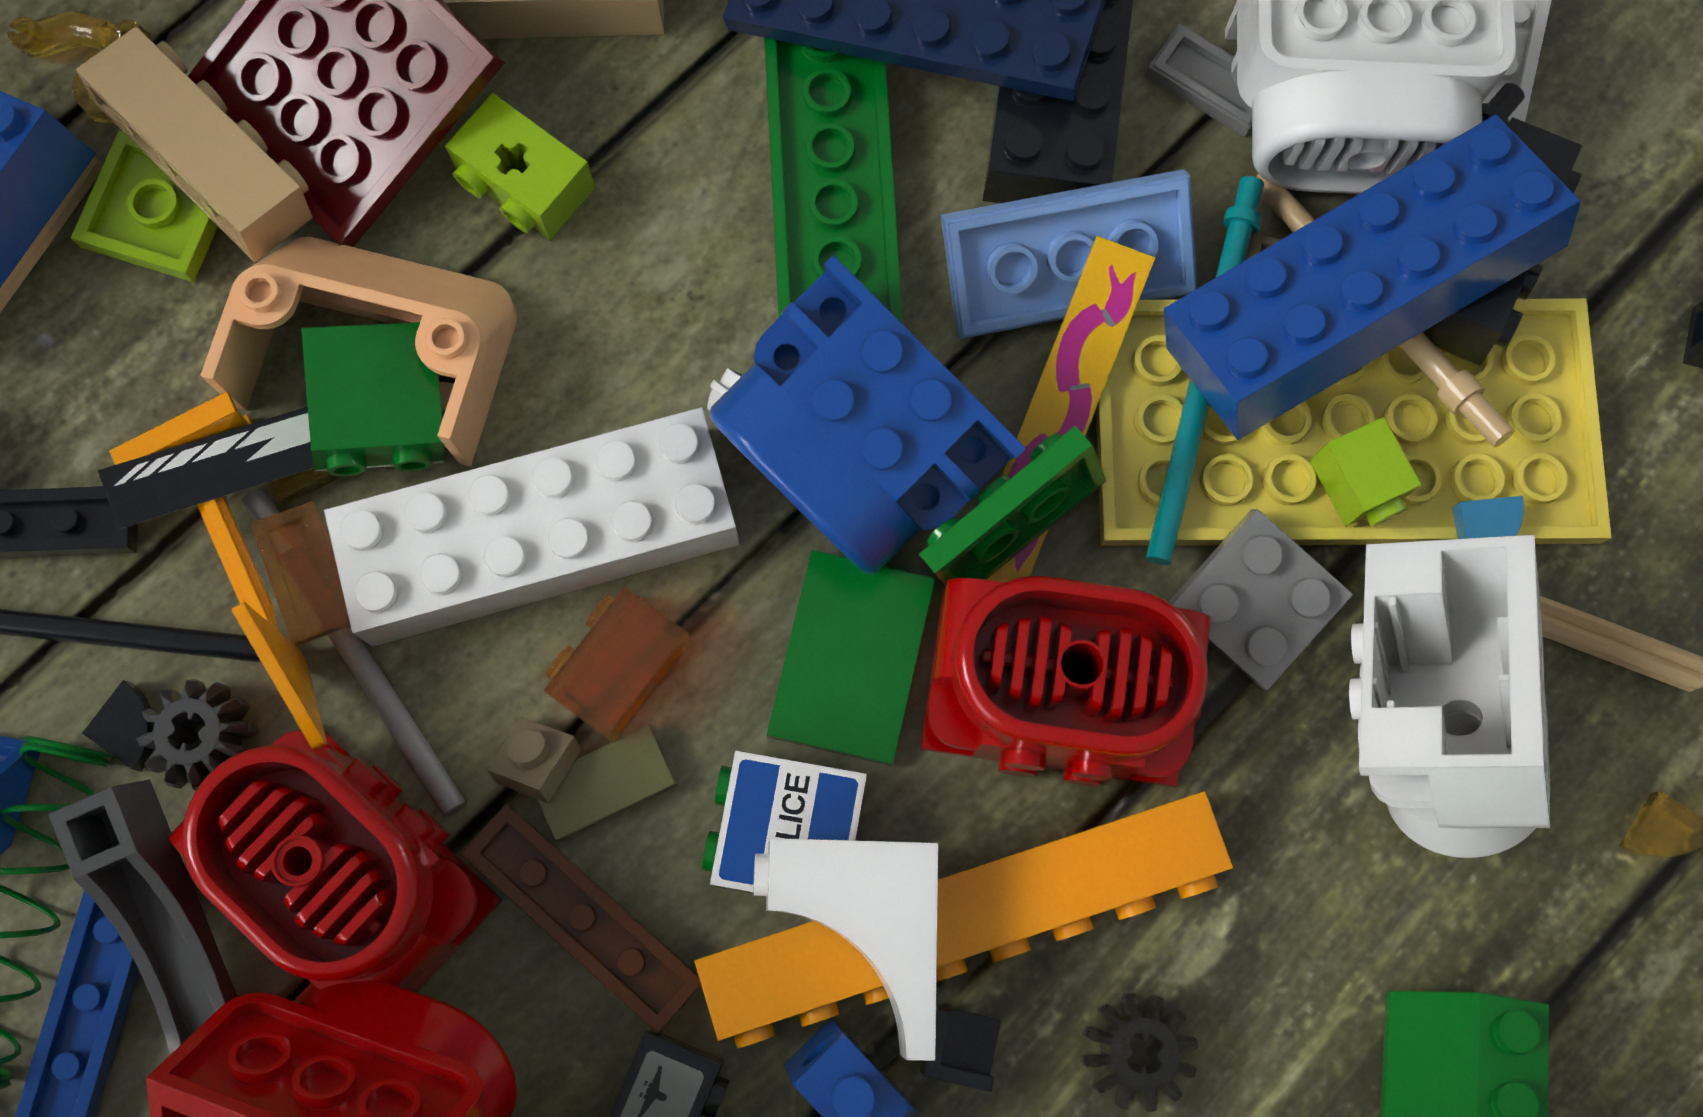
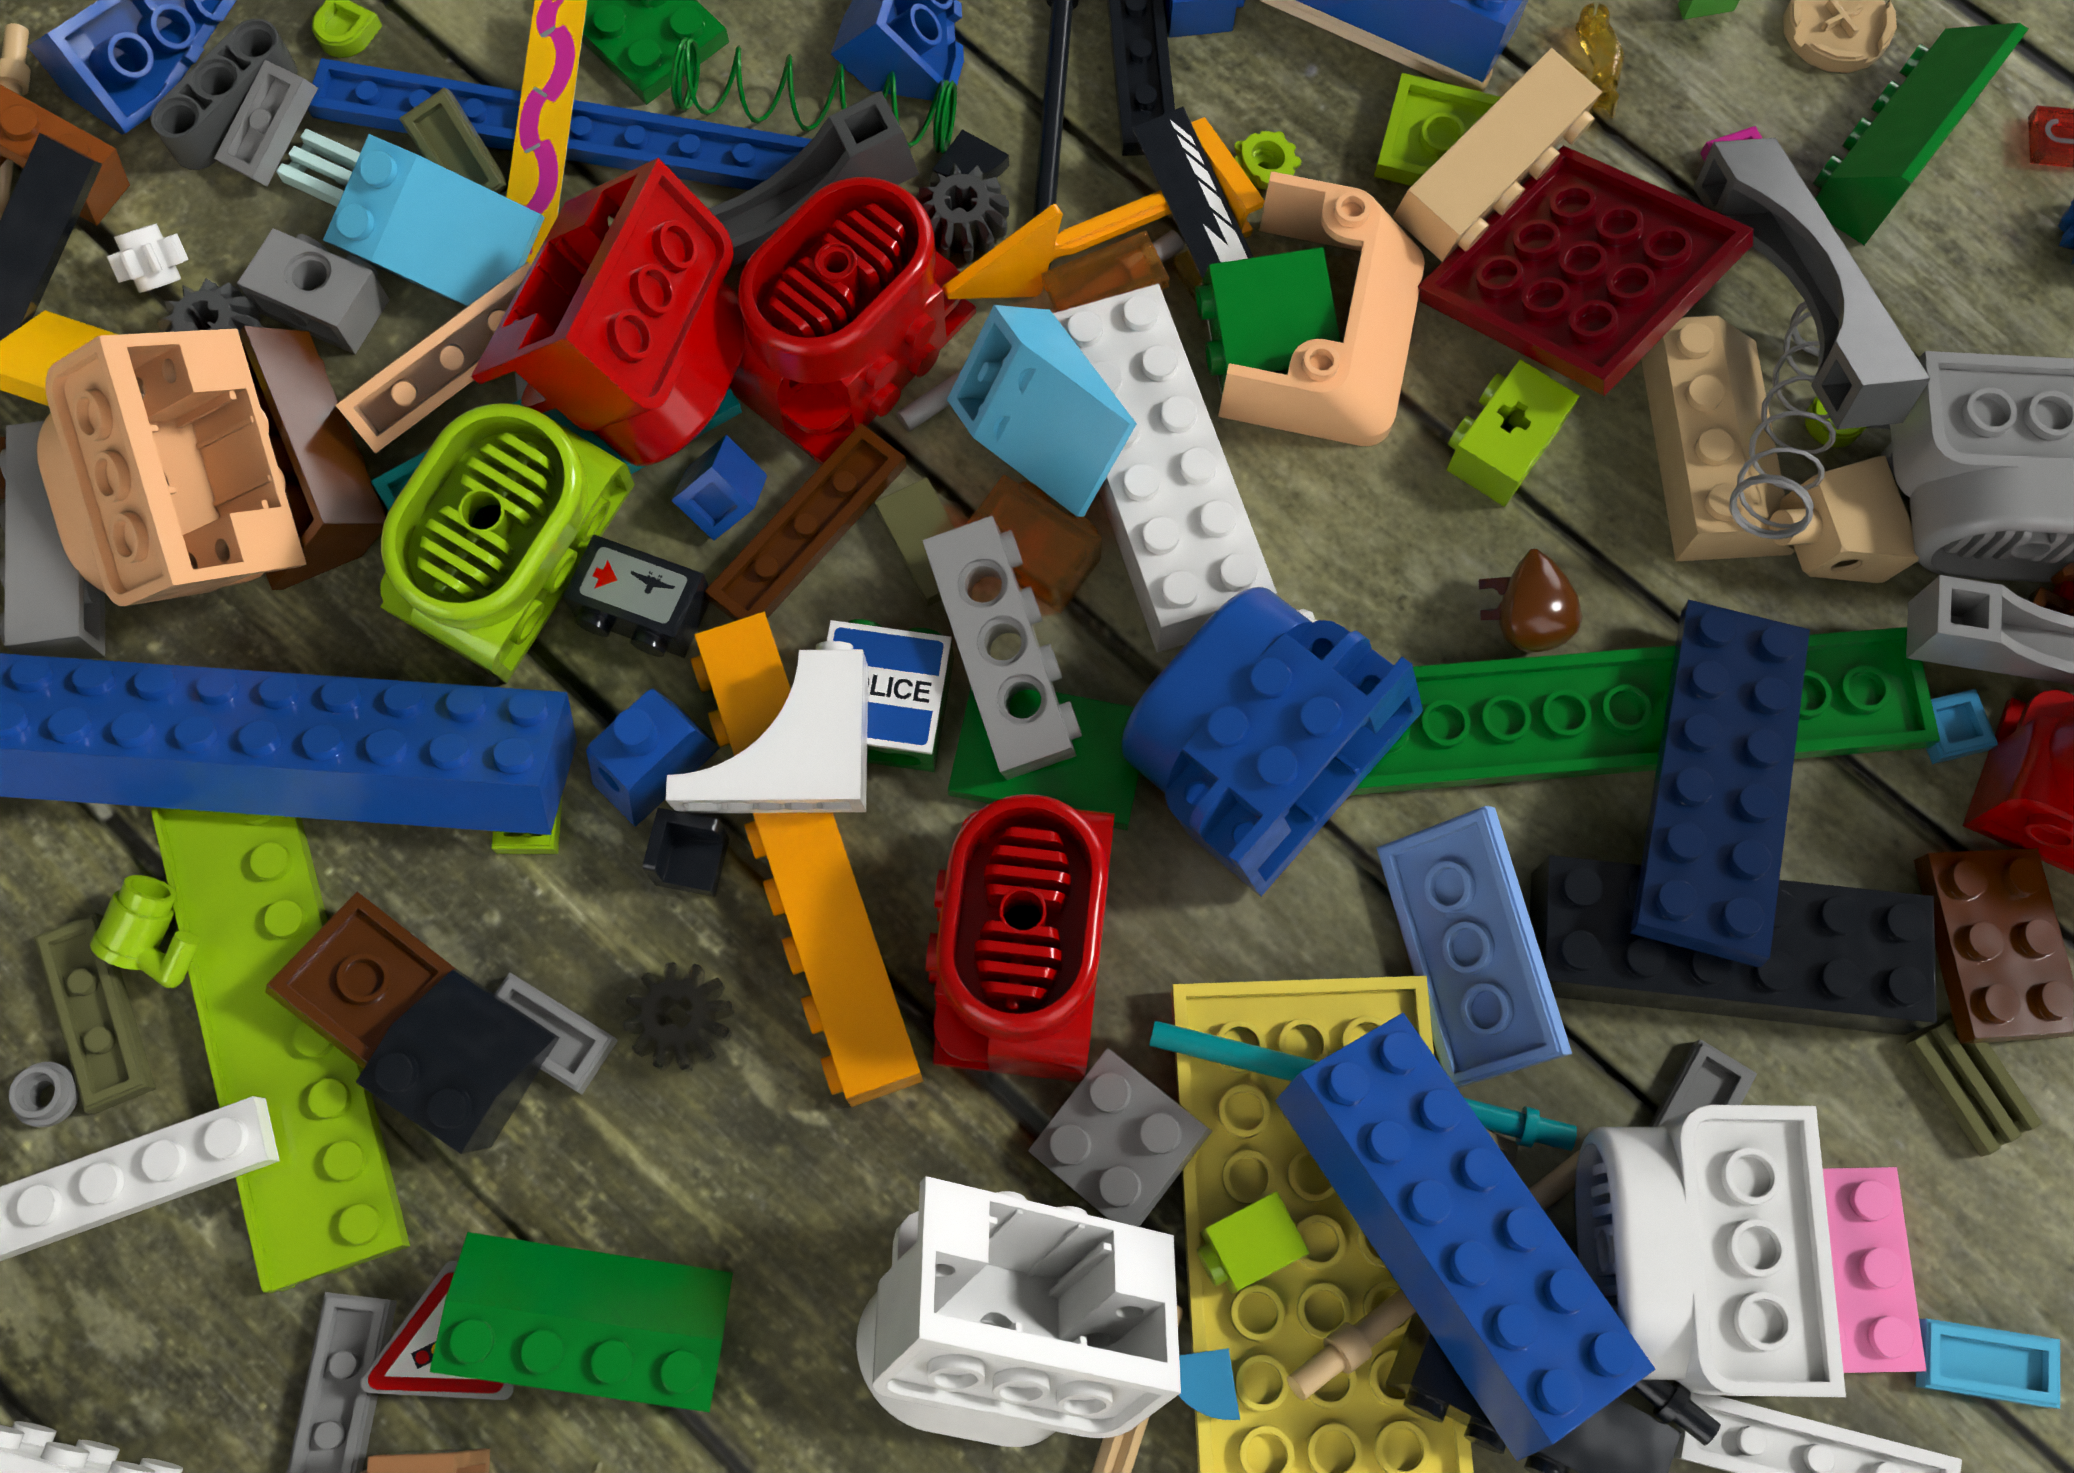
camera: 90 degrees right, 5 degrees down
dark tan plate [487,717,582,803] -> none
green plate [919,425,1106,586] -> none
yellow sticker [987,236,1155,583] -> none
none -> blue panel [671,434,767,541]
none -> light grey brick [922,516,1082,780]
none -> medium azure slope [947,305,1137,517]
none -> lime animal [1234,131,1302,190]
none -> reddish brown piece [1479,549,1583,652]

